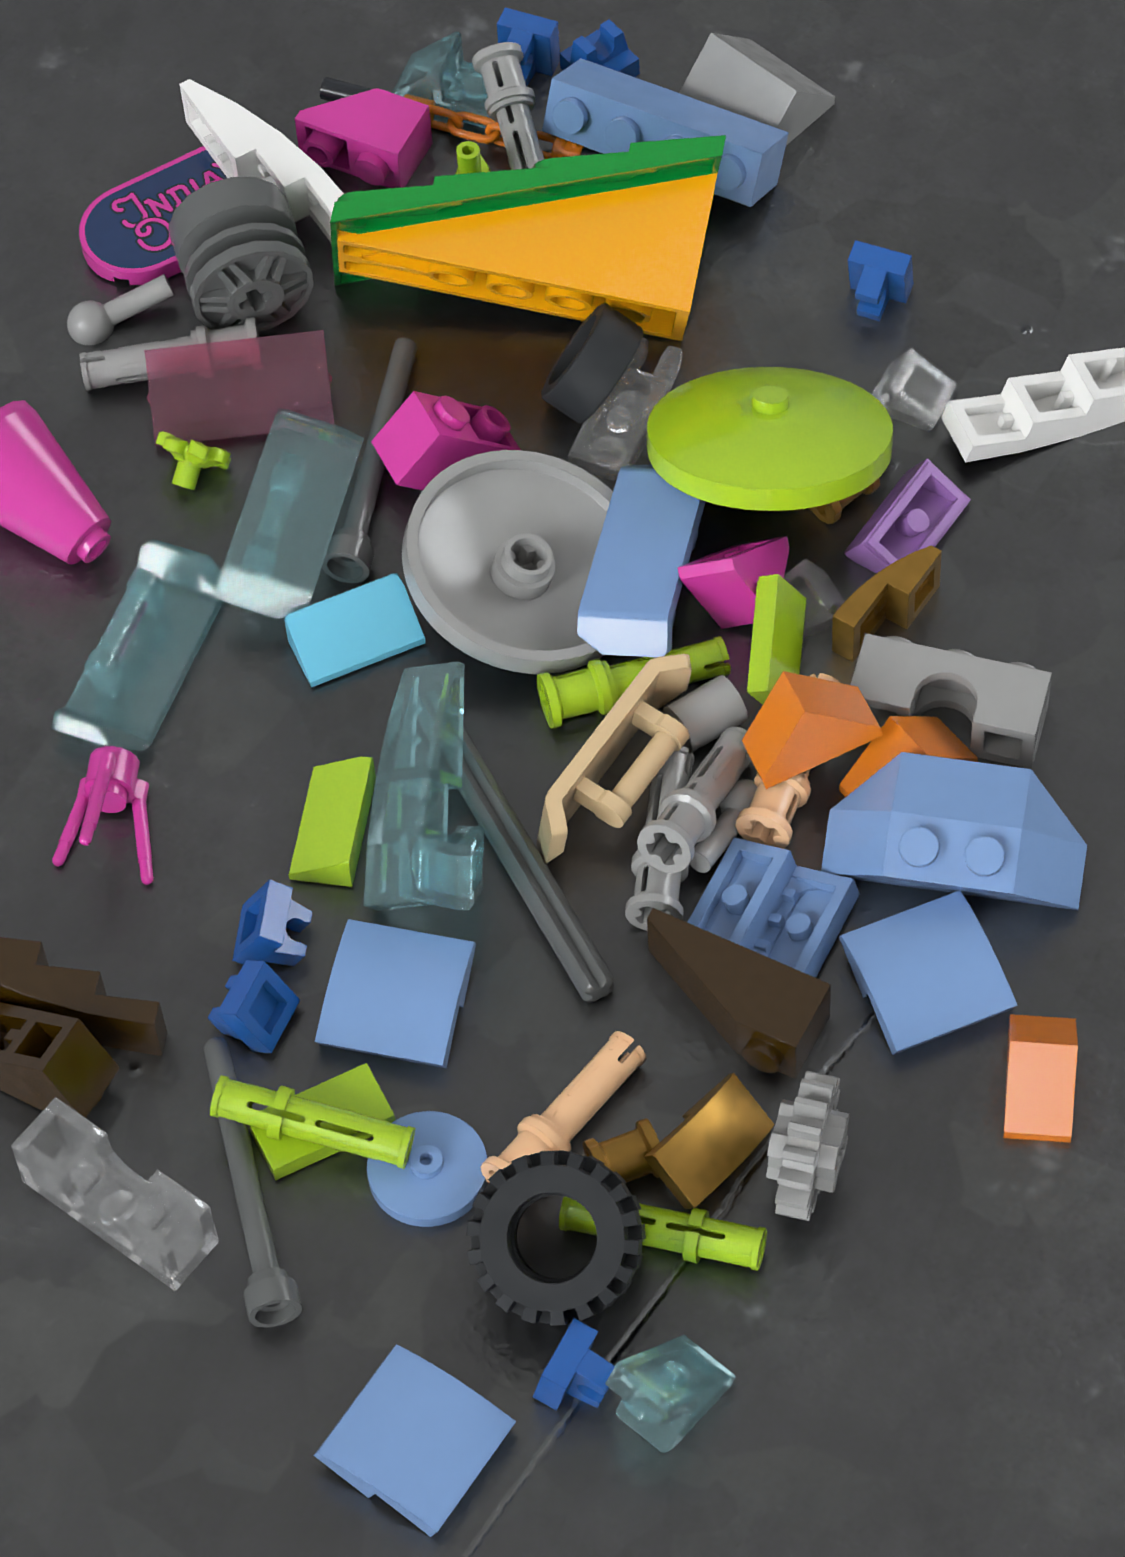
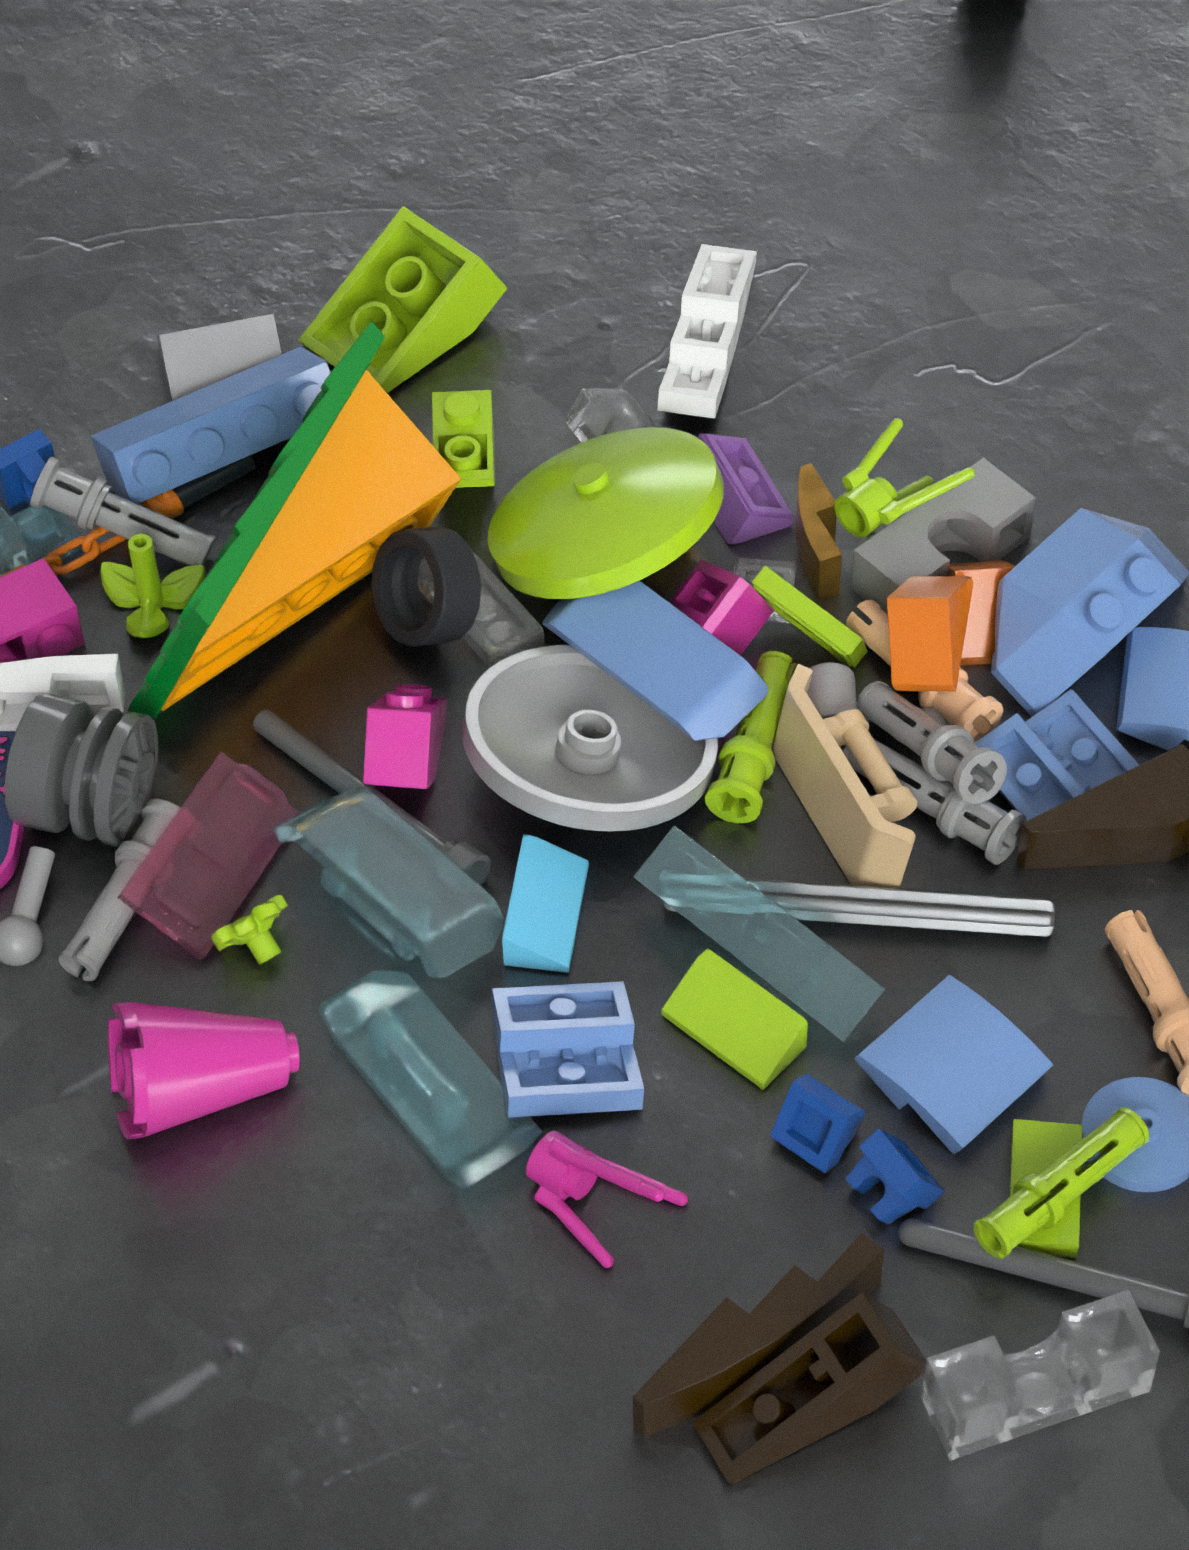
camera: 60 degrees left, 5 degrees down
clear light blue slope [398,826,484,911] -> none
blue tile [559,19,640,77] -> none
blue tile [847,240,914,322] -> none
none -> lime slope [298,206,508,393]
none -> lime slope [432,390,495,488]
none -> medium blue slope [491,981,644,1118]
none -> lime plant [834,418,975,538]

